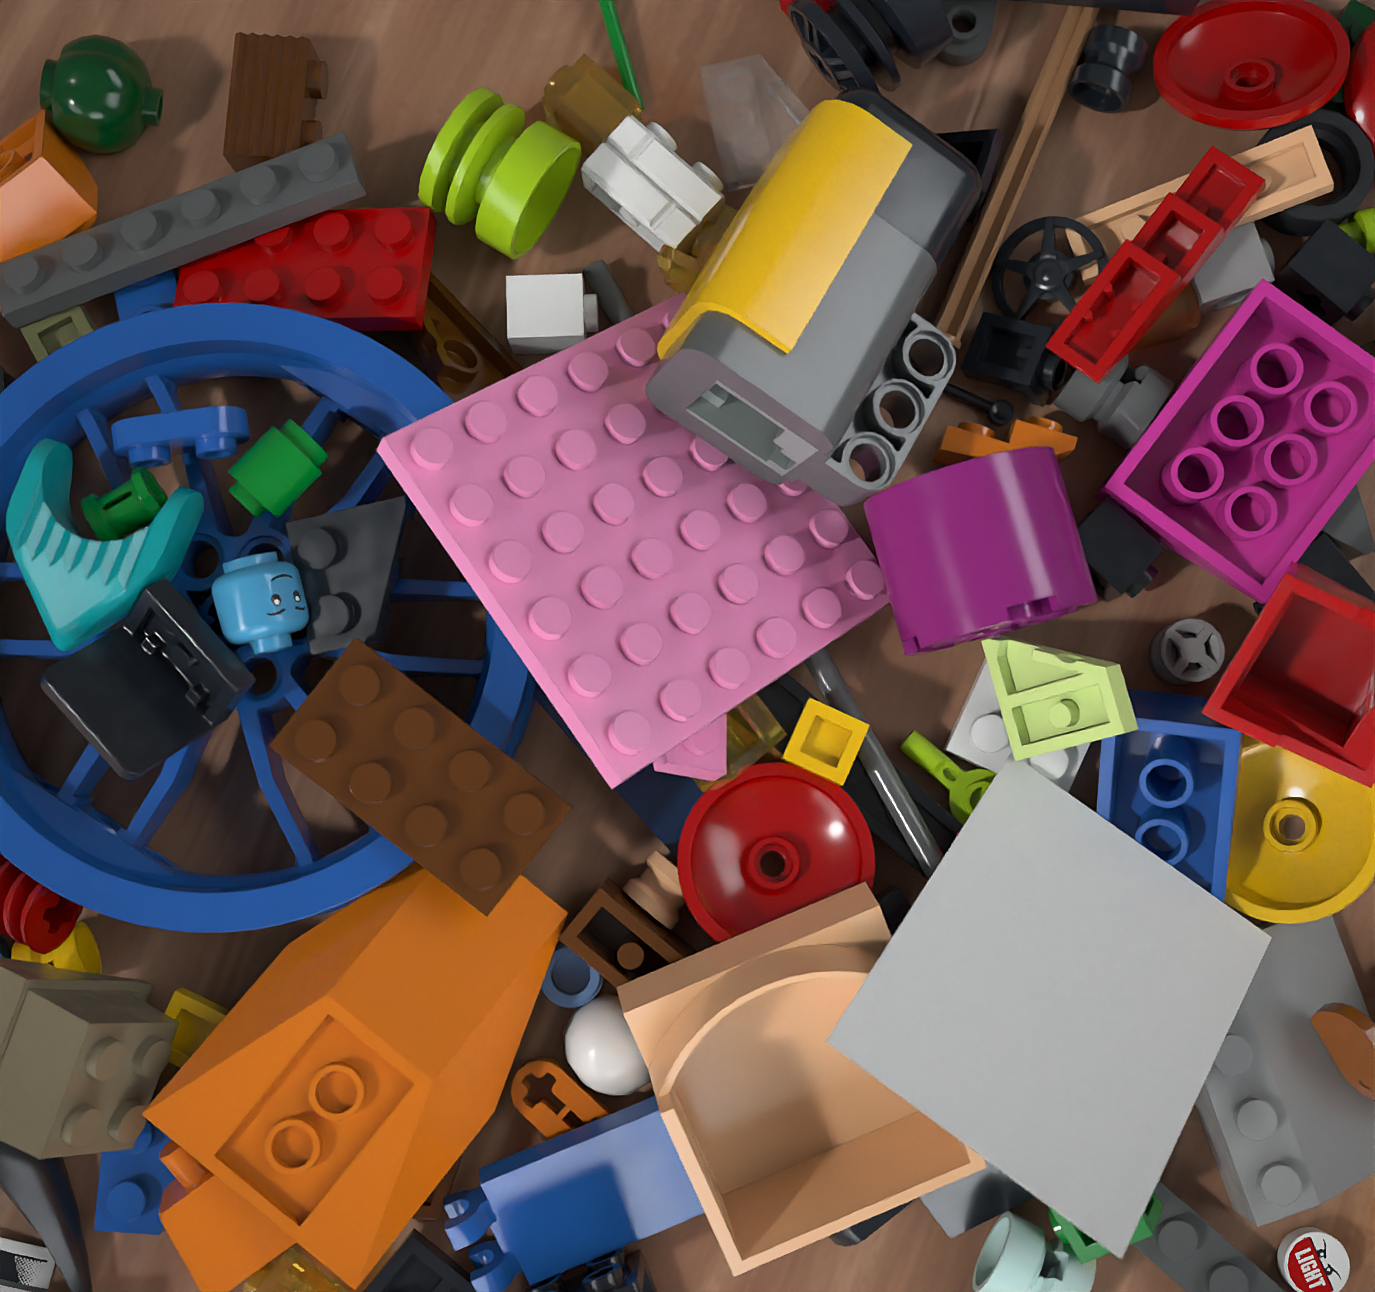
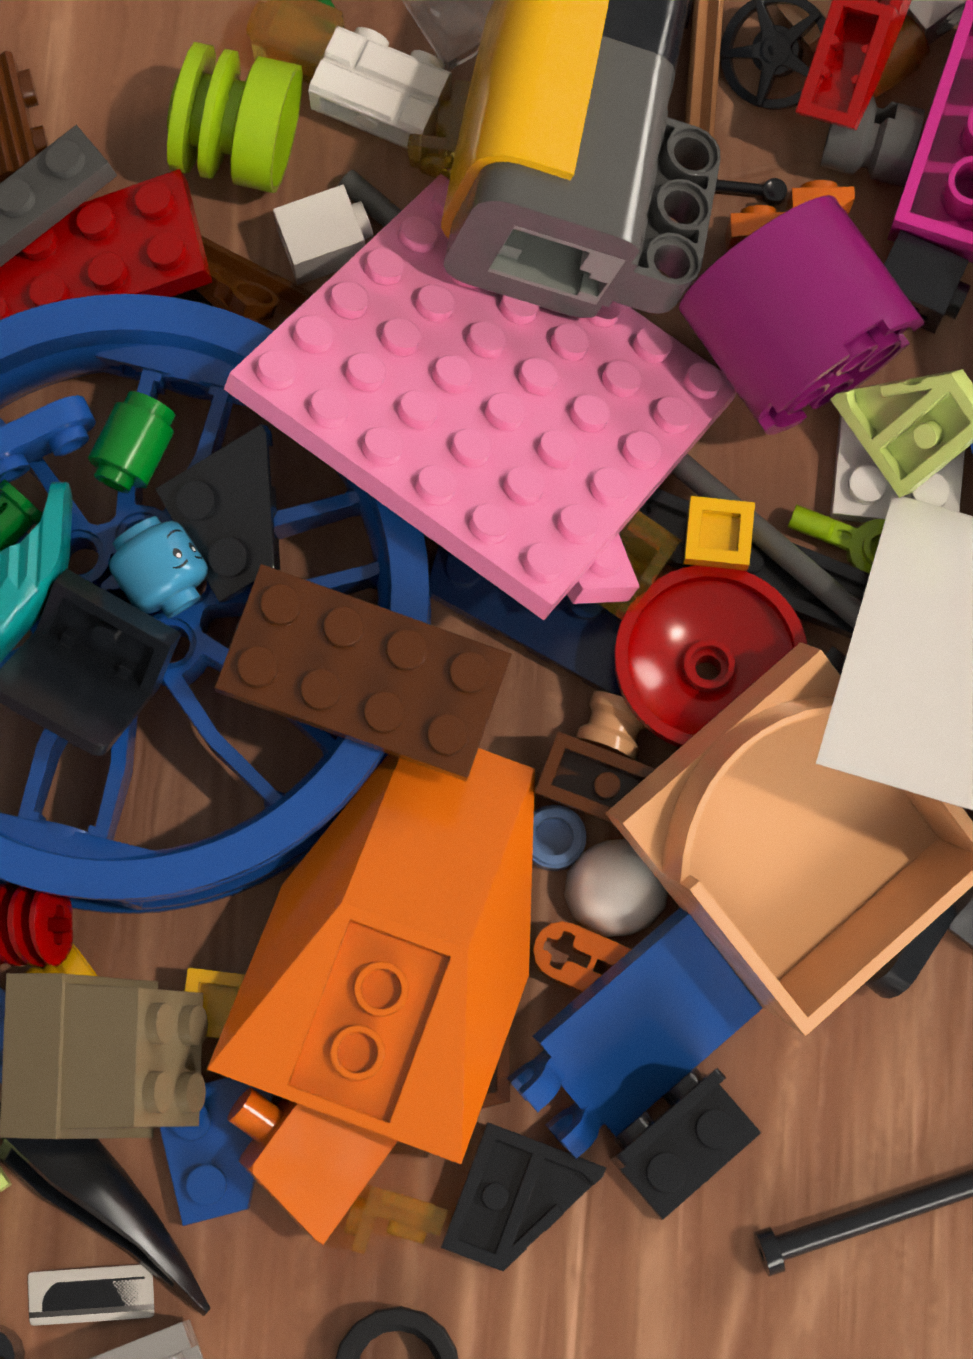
camera: 20 degrees left, 5 degrees down
black bracket [960,311,1068,407] -> none

